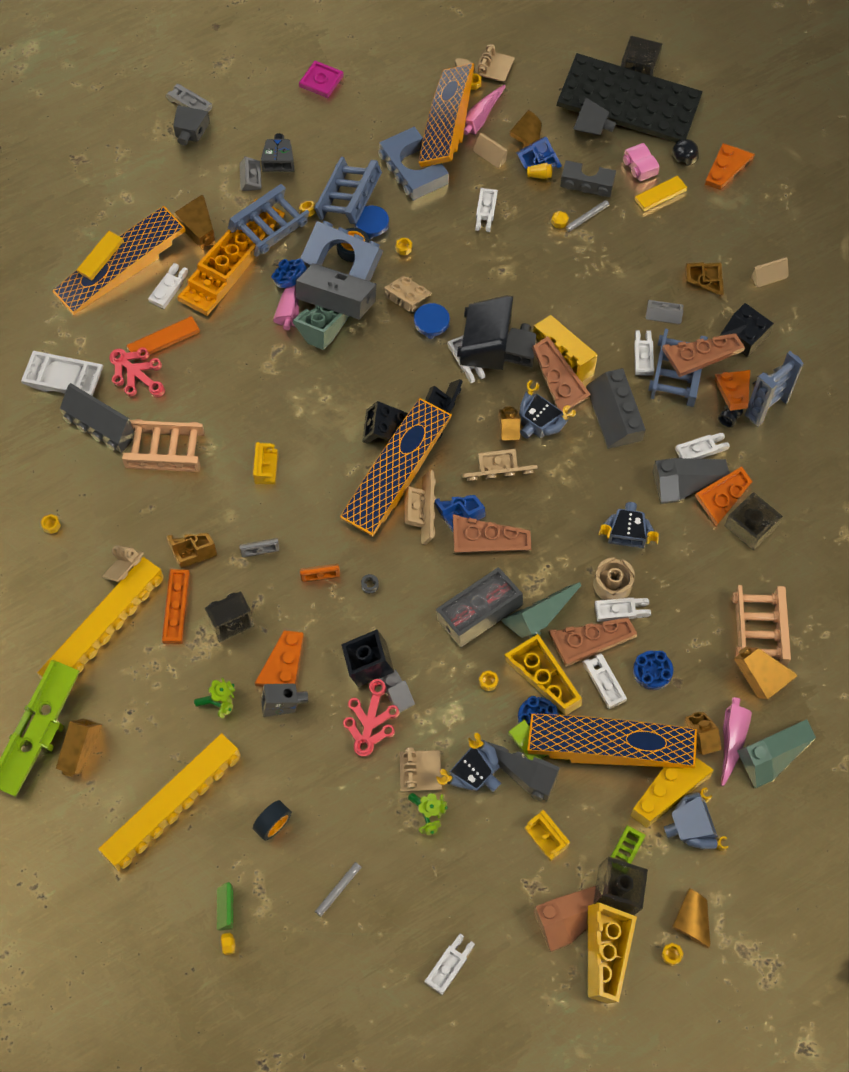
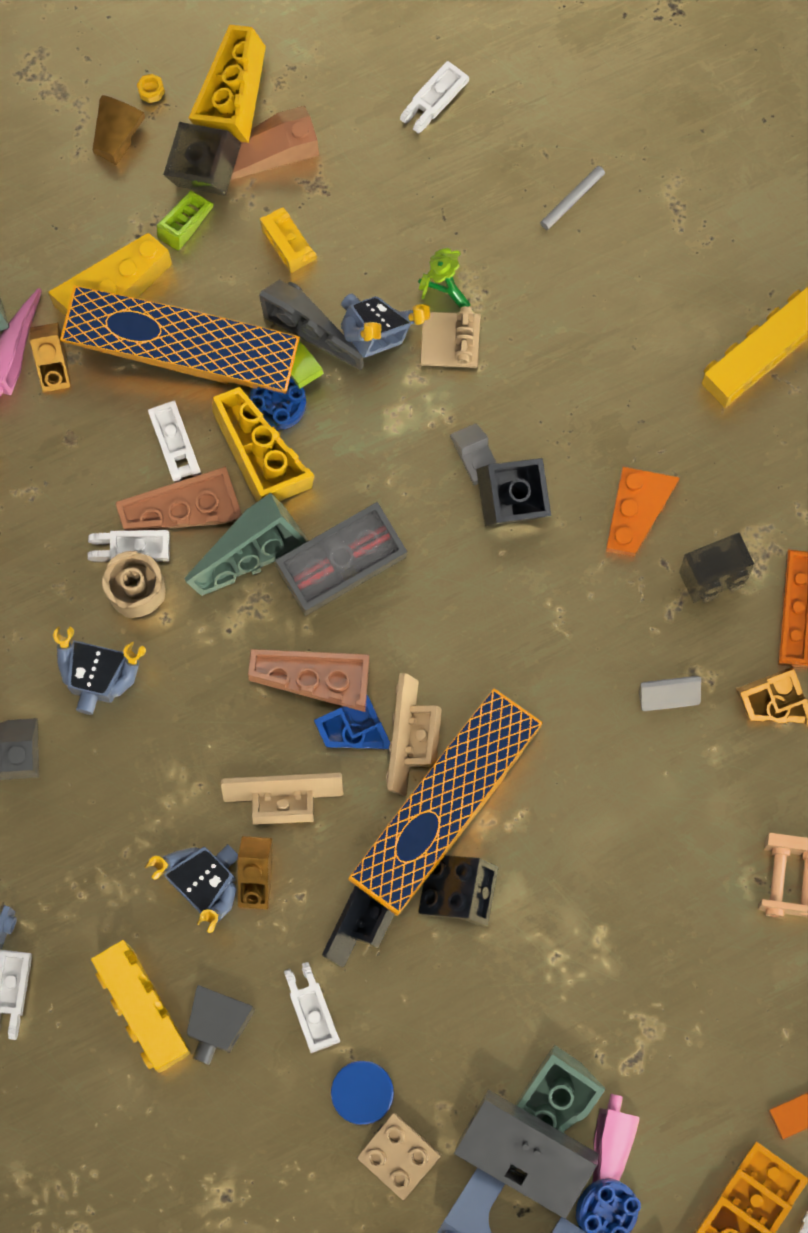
camera: 170 degrees left, 10 degrees up
lime plant [194,678,235,718] -> none
bright green slope [217,882,233,930] -> none
yellow tile [221,933,236,955] -> none
yellow hinge [253,442,278,484] -> none
black wheel [253,800,292,841] -> none
dark grey torso [261,684,308,717] -> none
orange slope [300,564,340,582] -> none
coral plant [343,679,400,757] -> none
dark grey bush [361,574,379,594] -> none
black windscreen [457,295,513,370] -> none
yellow tile [479,670,499,691] -> none
nougat wing [532,336,591,411] -> none
dark grey slope [586,368,646,449] -> none
blue tile [633,651,673,690] -> none
sand blue torso [664,787,729,851] -> none

